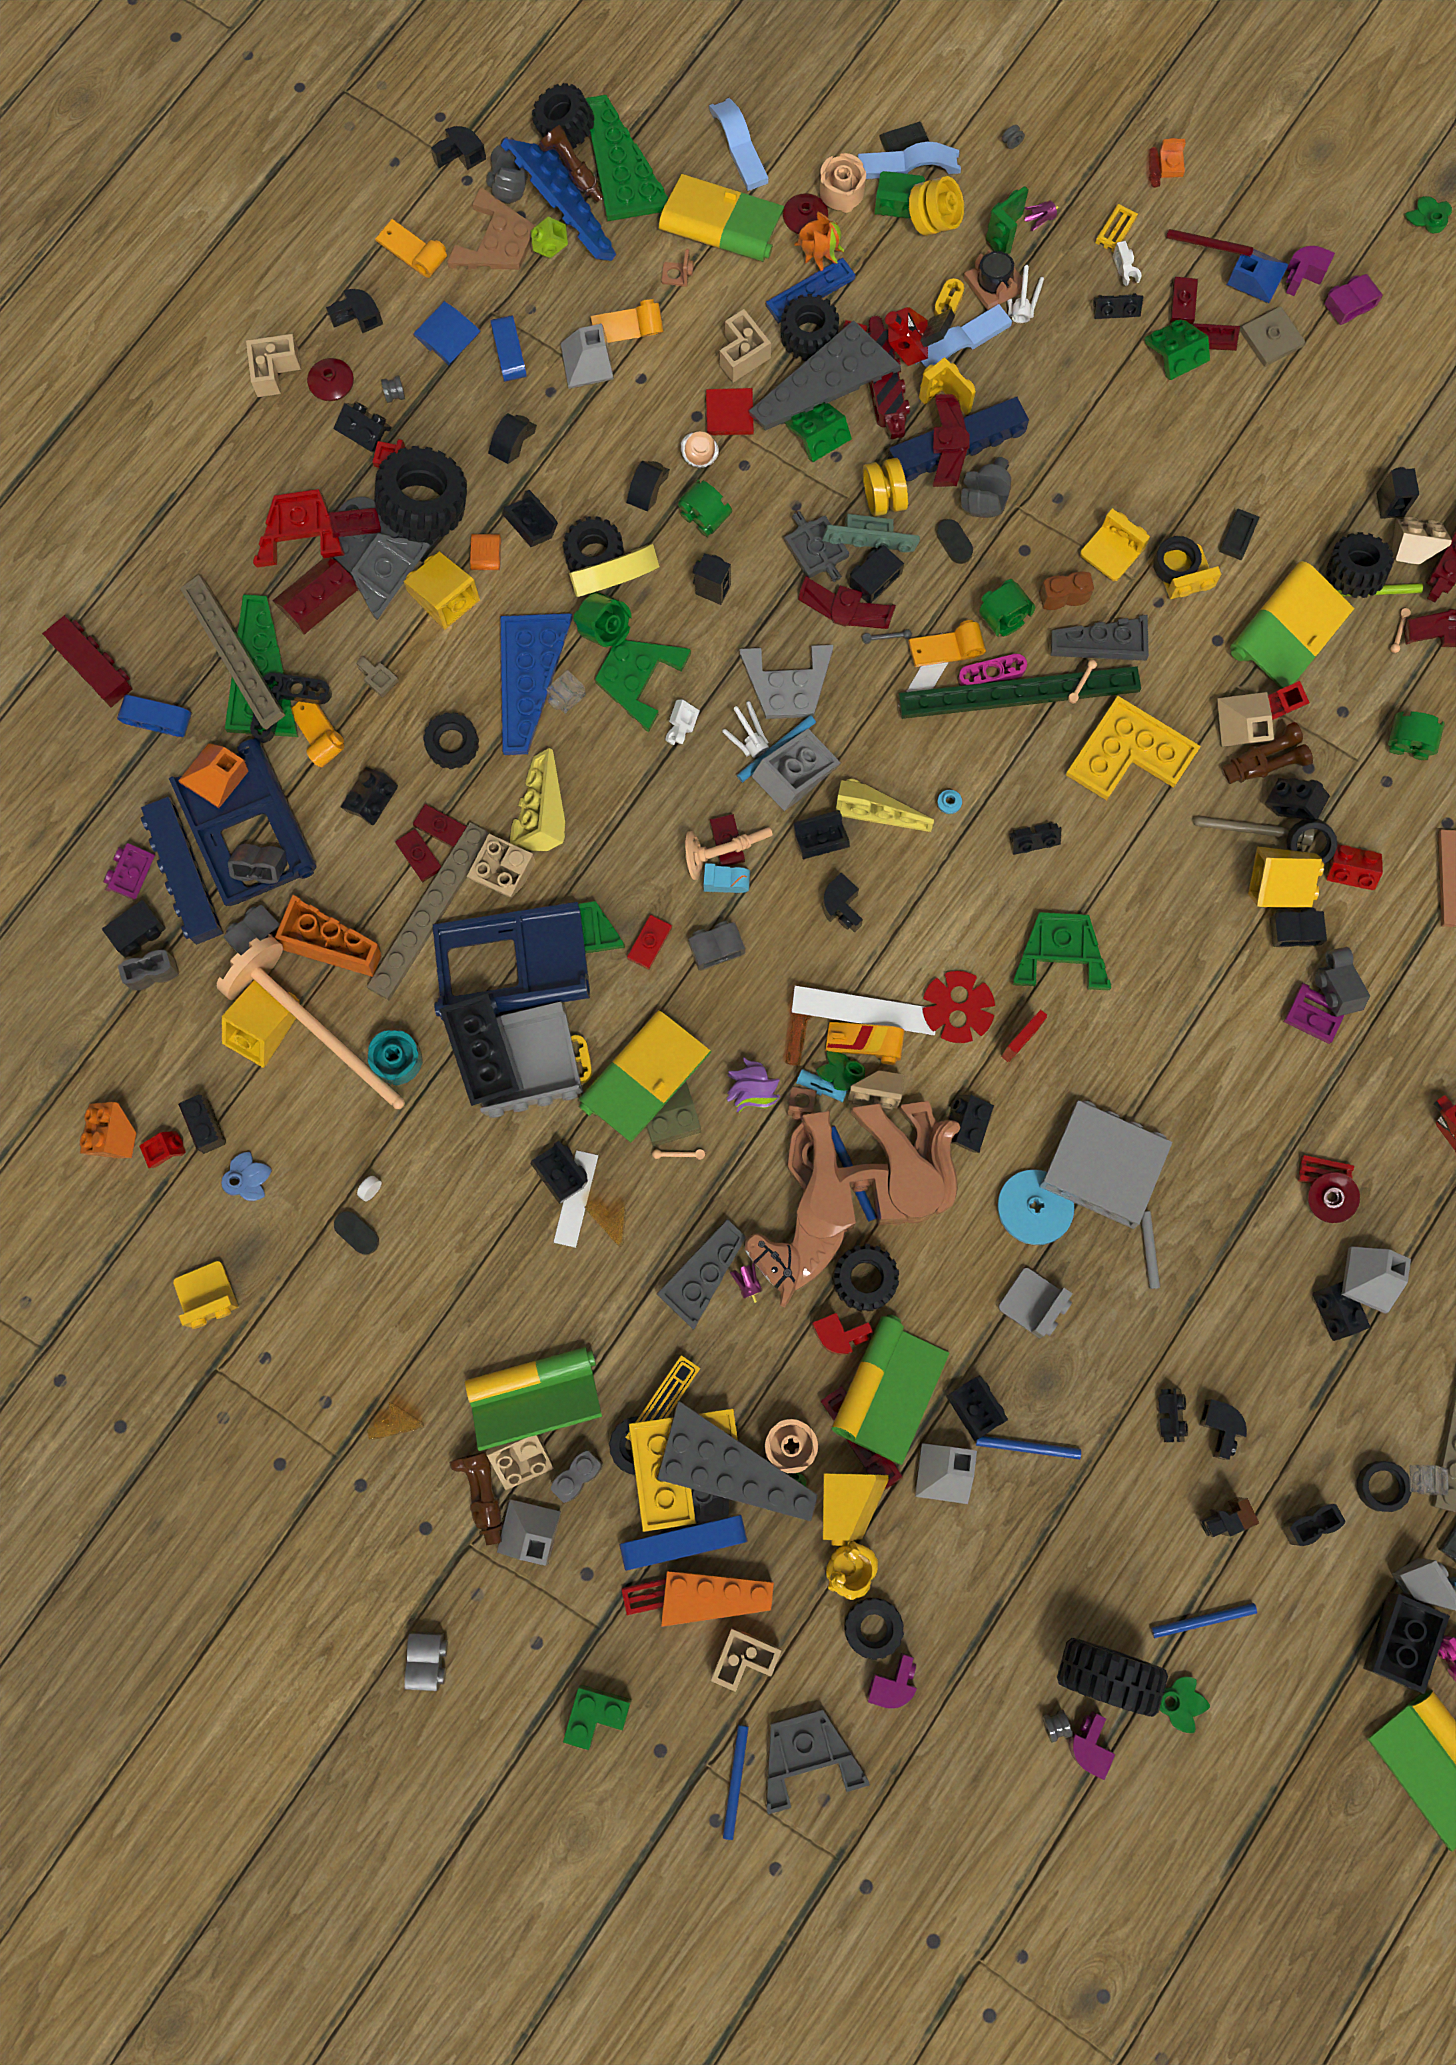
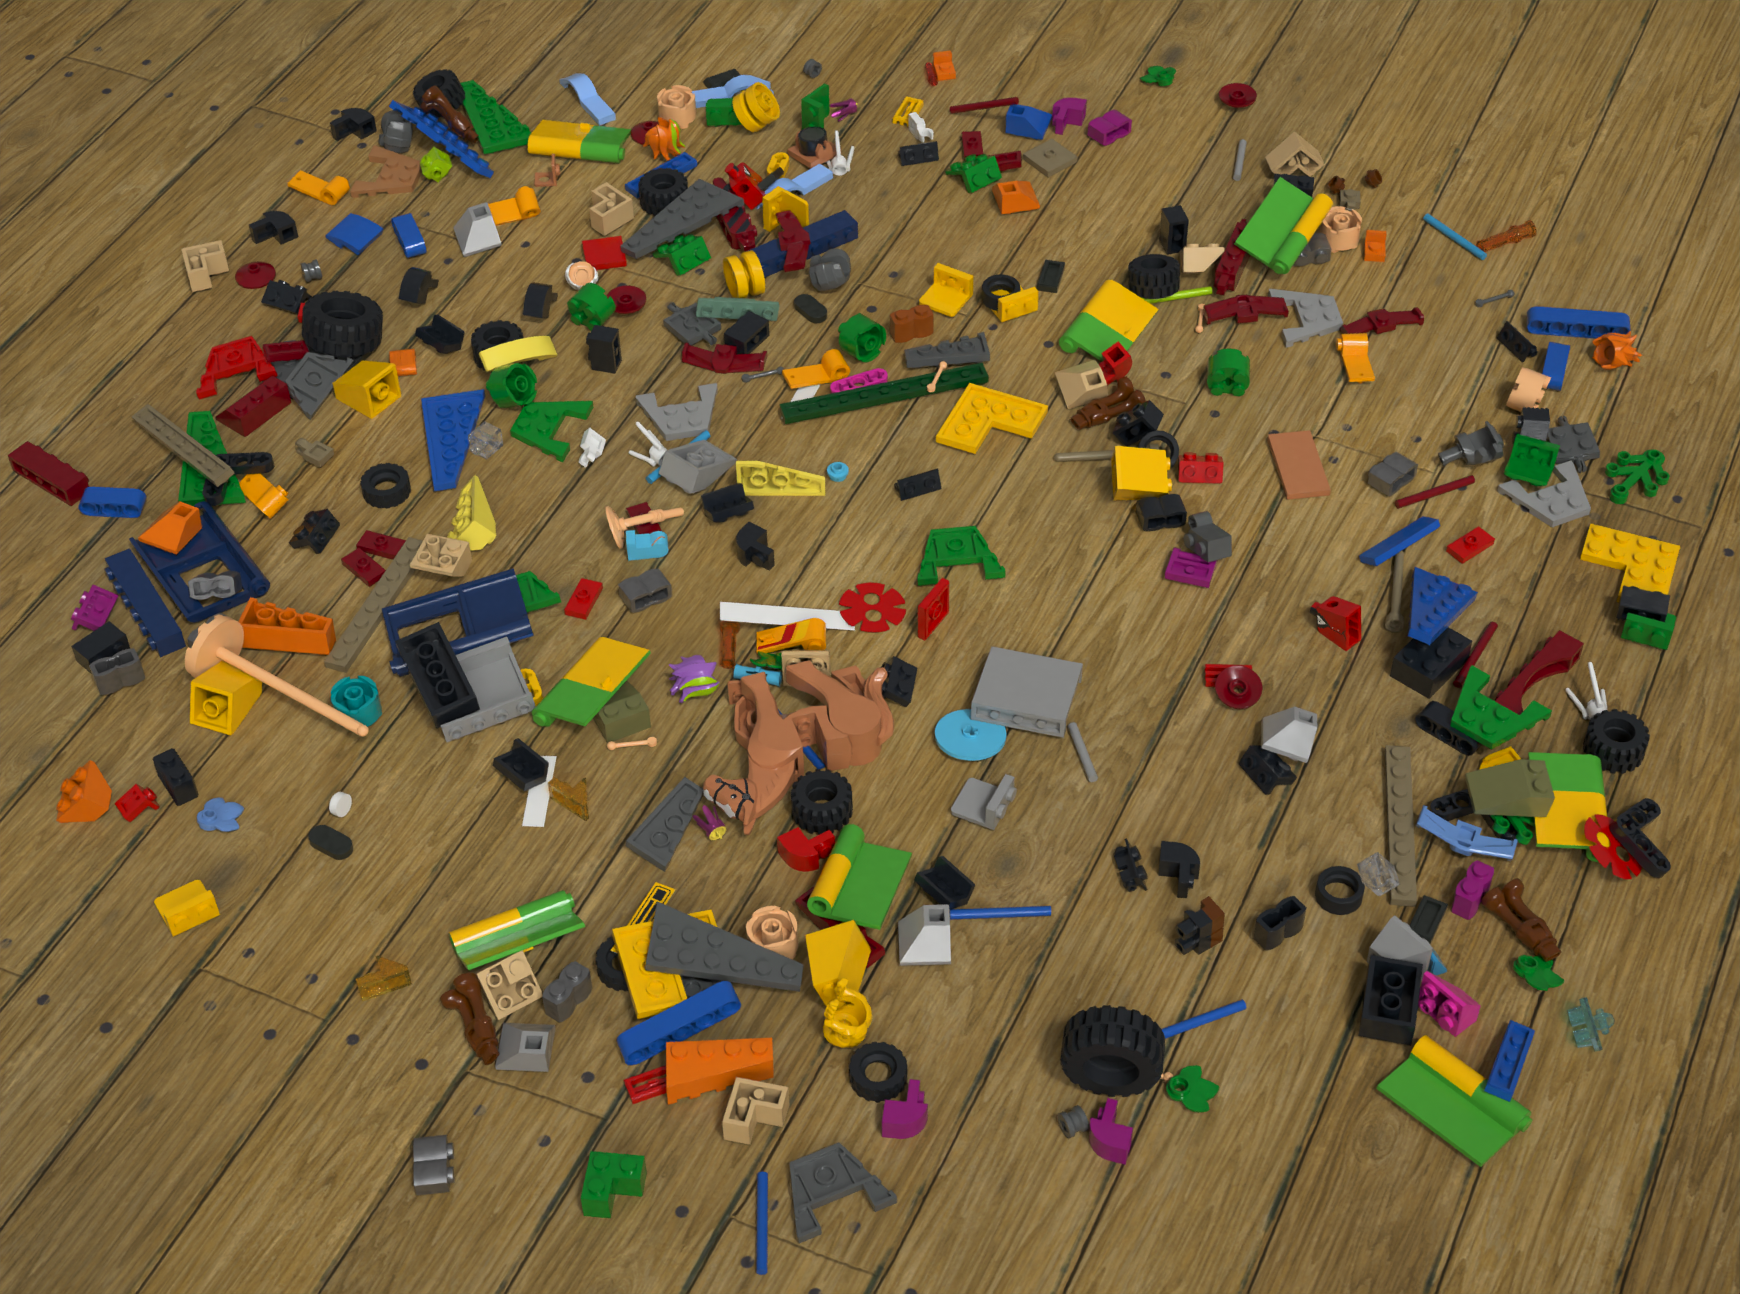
camera: 10 degrees left, 30 degrees down
none -> dark red dish [606,285,646,314]
none -> orange slope [992,181,1040,214]

